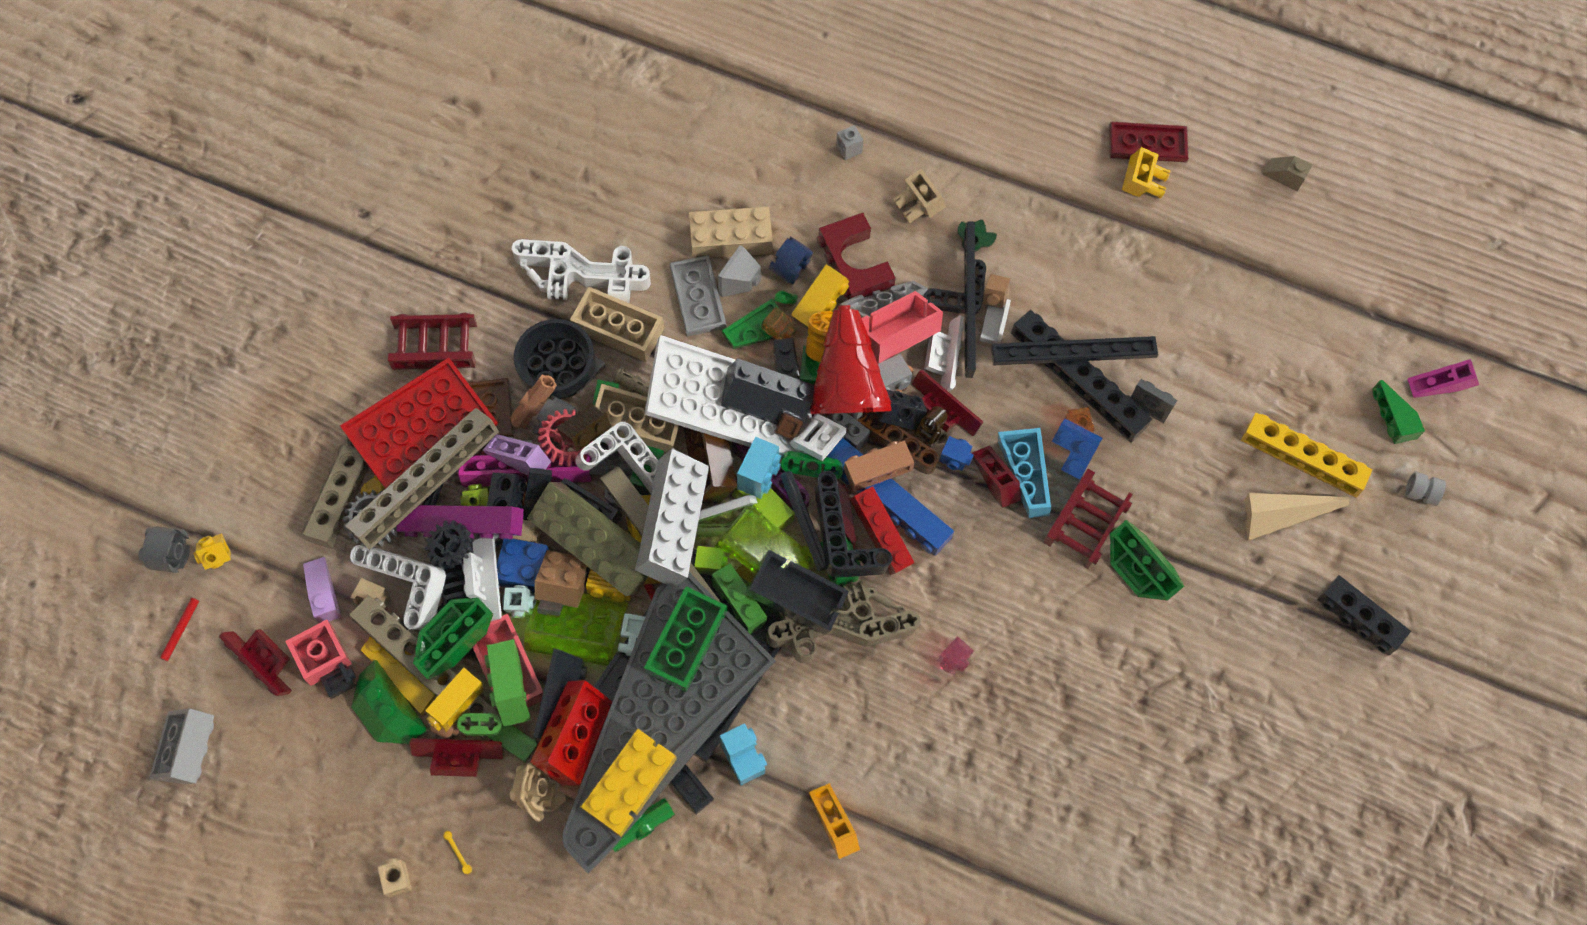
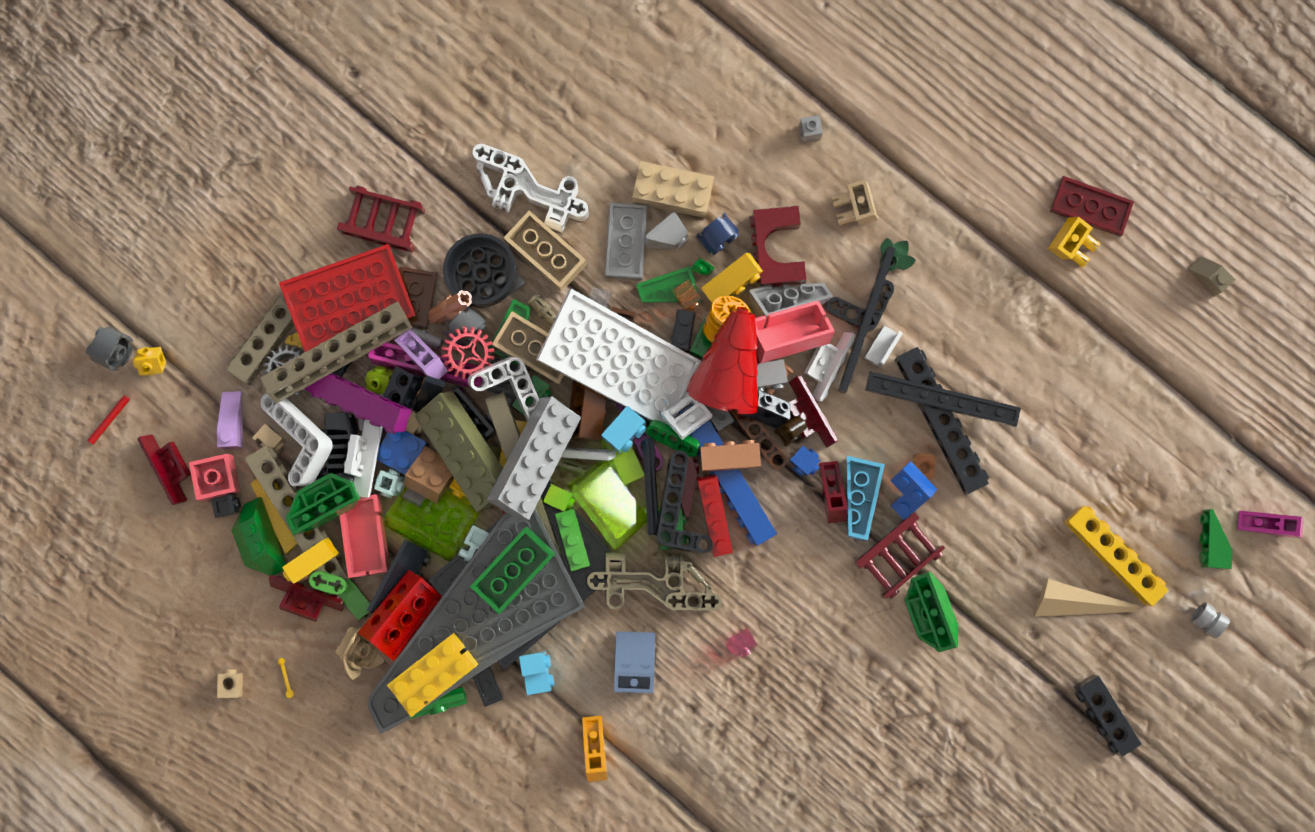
camera: 20 degrees right, 15 degrees up
light grey slope [149,708,214,784] -> none
black gear [424,520,474,569] -> none
bright green wedge [484,639,531,727] -> none
dark brown brick [557,403,611,452] -> none
black slope [721,358,814,431] -> none
black piece [745,550,849,635] -> none
reddish brown tile [774,412,803,440] -> none
medium nougat brick [983,274,1010,308] -> none
dark grey plate [1131,379,1178,423] -> none
none -> sand blue slope [614,631,655,693]

